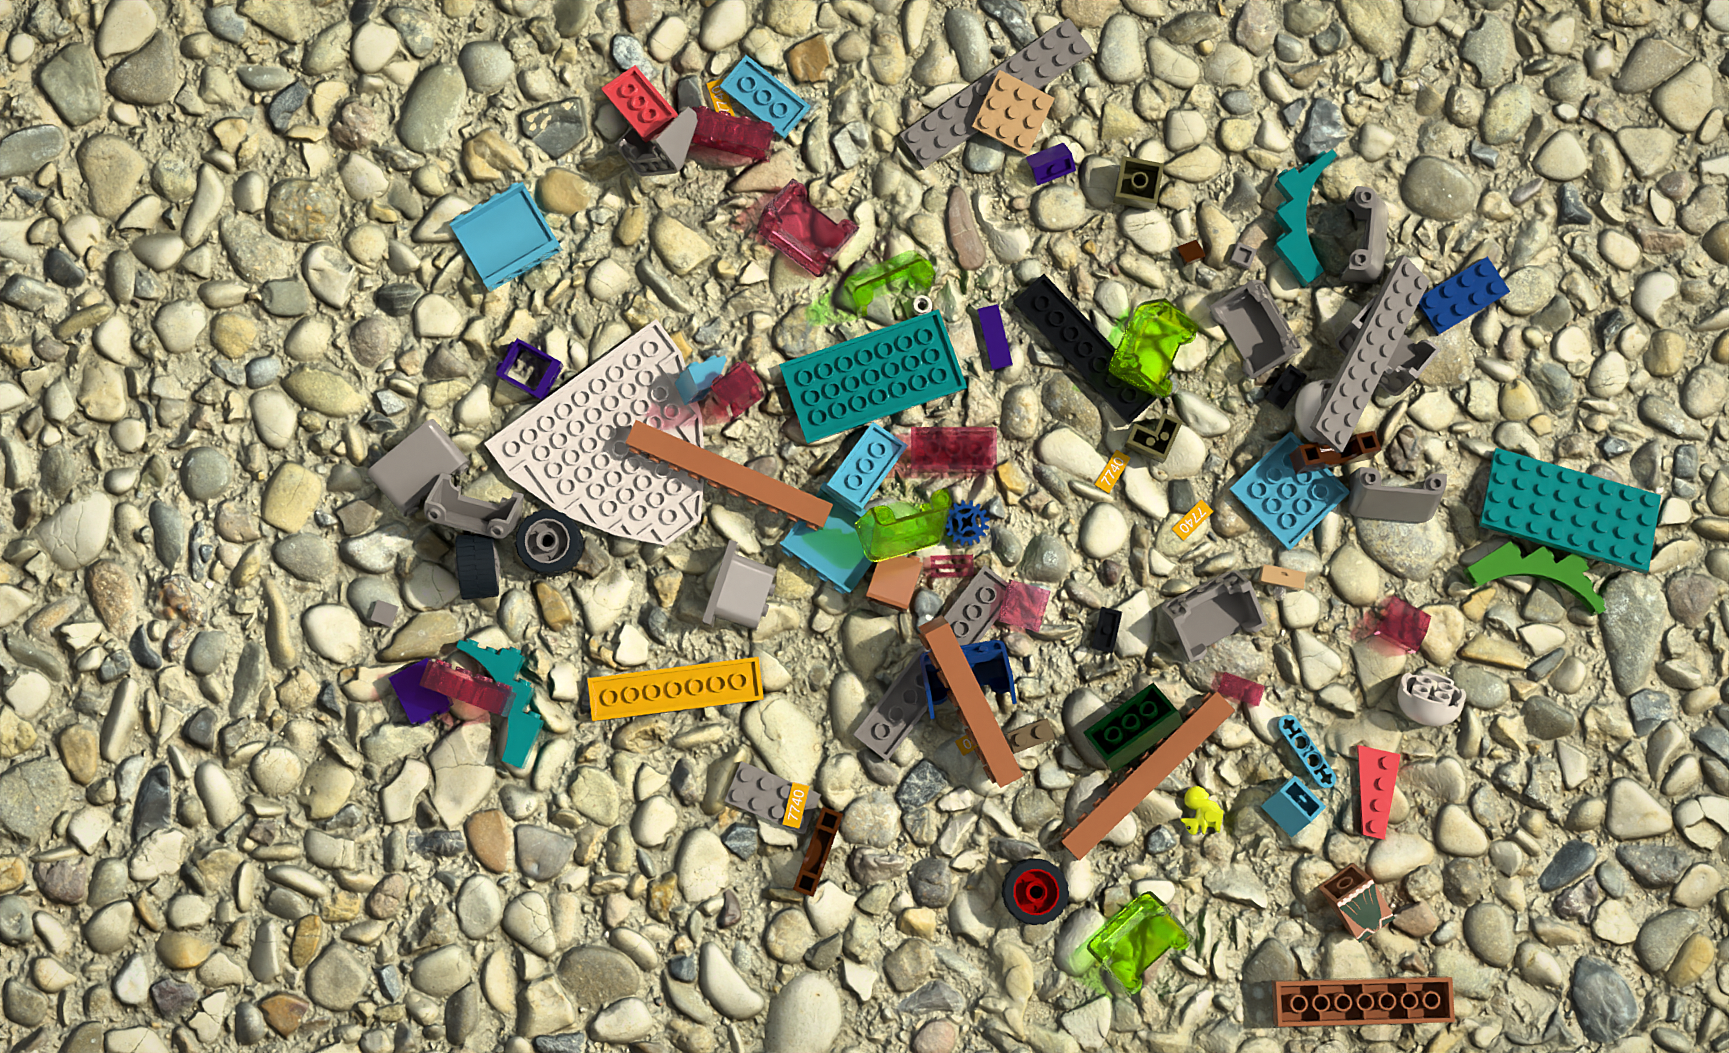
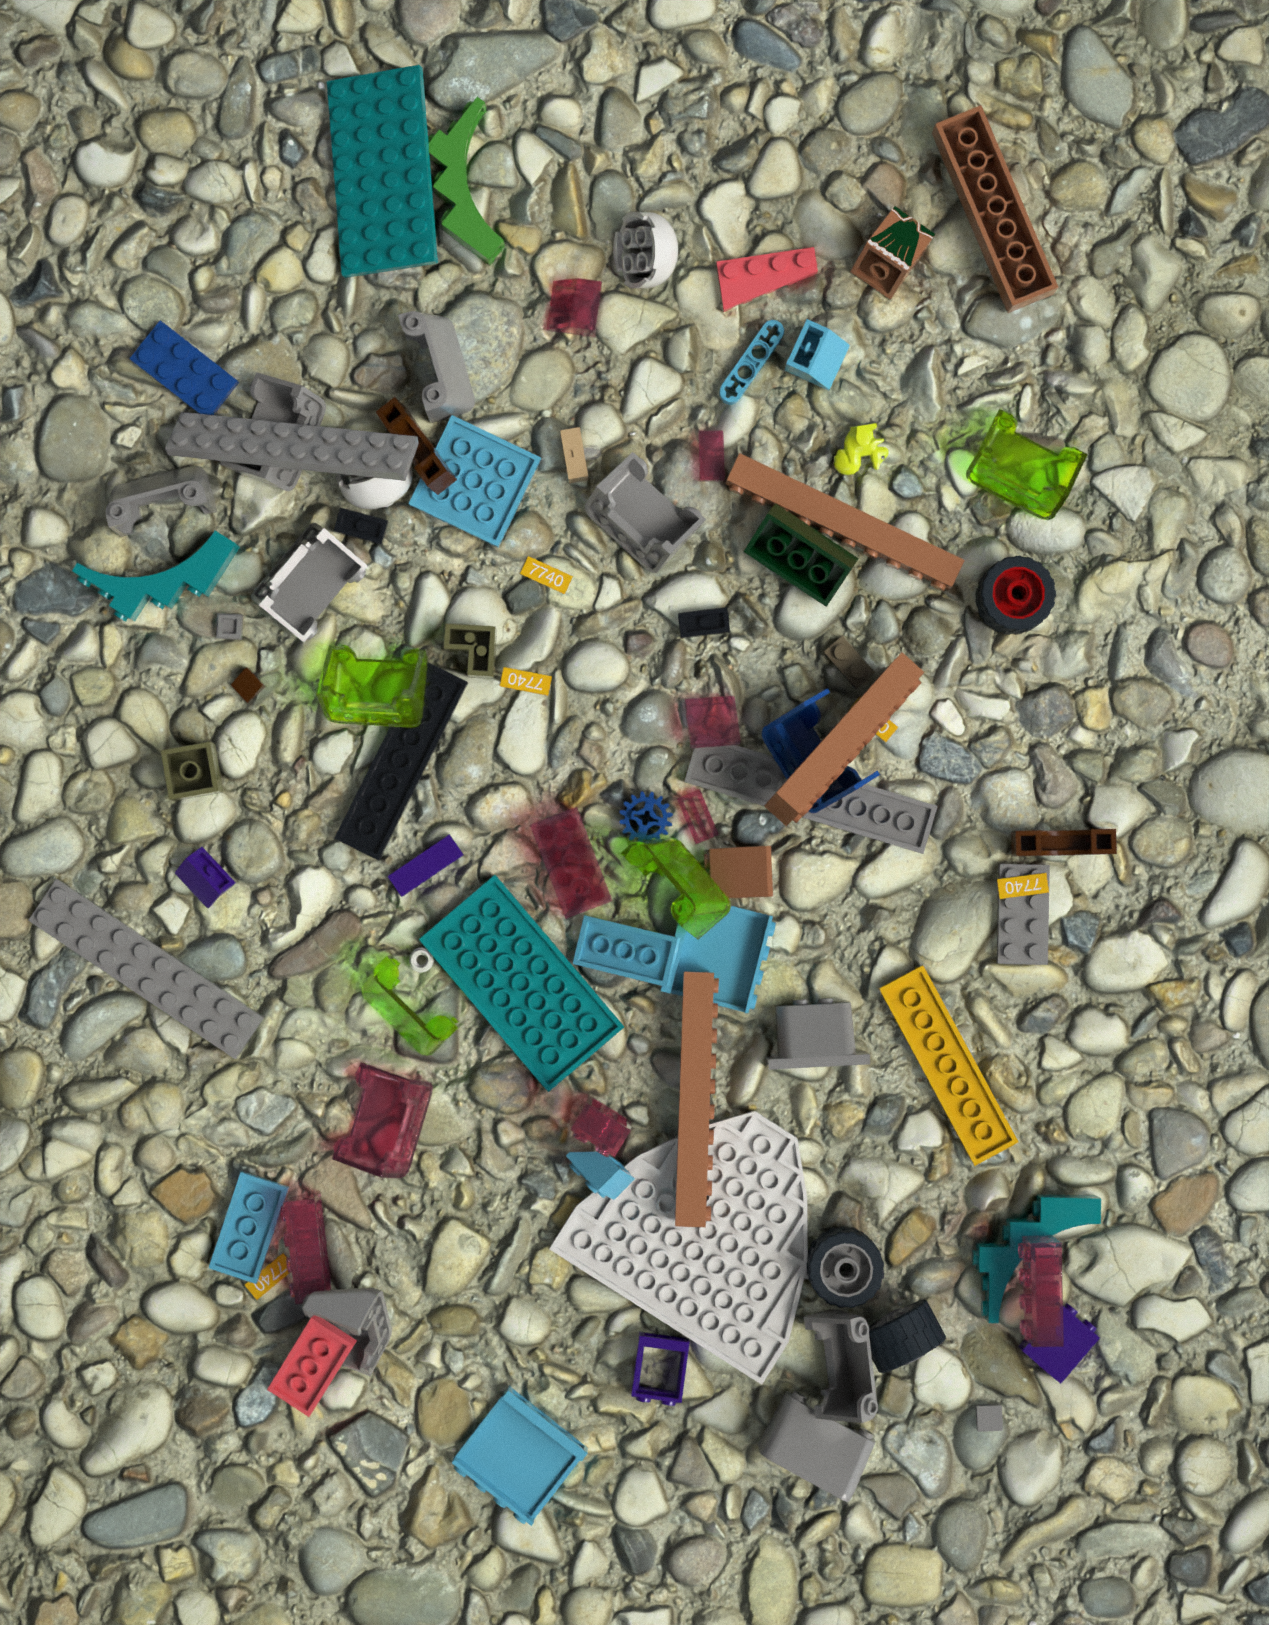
camera: 115 degrees left, 5 degrees up
tan plate [971,70,1055,155] -> none

